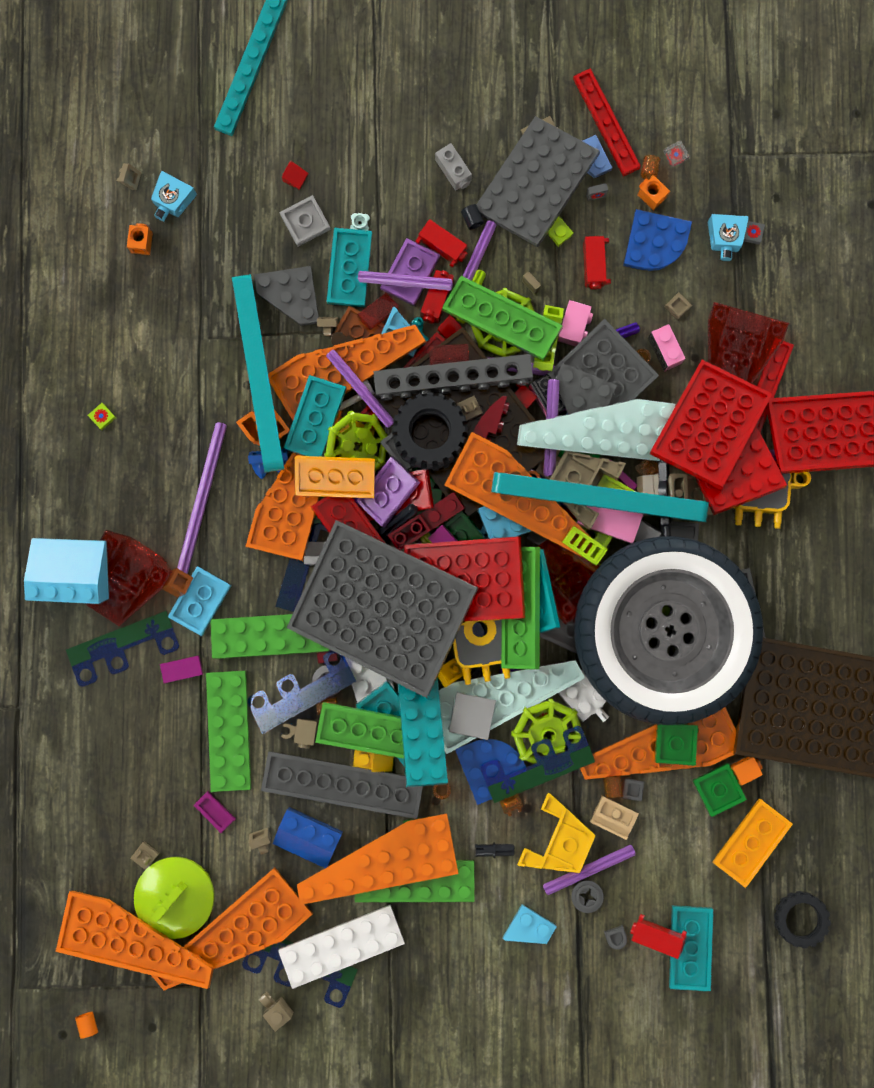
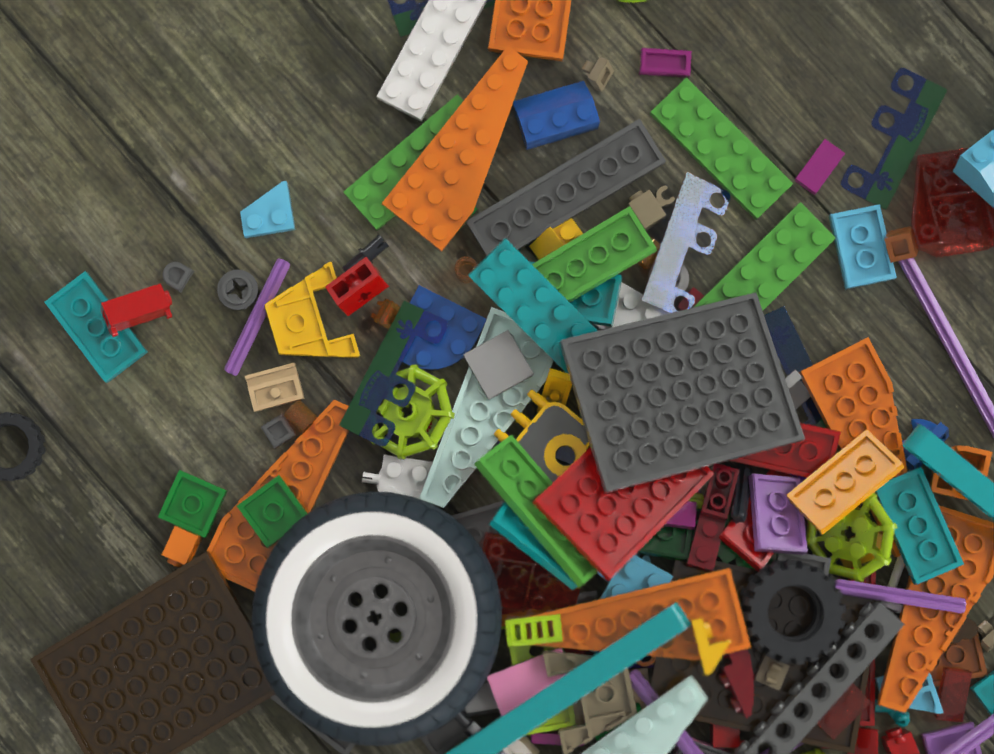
camera: 140 degrees right, 0 degrees up
light orange plate [712,799,793,888] -> none
none -> red brick [325,257,389,316]
none -> yellow slope [691,618,731,675]

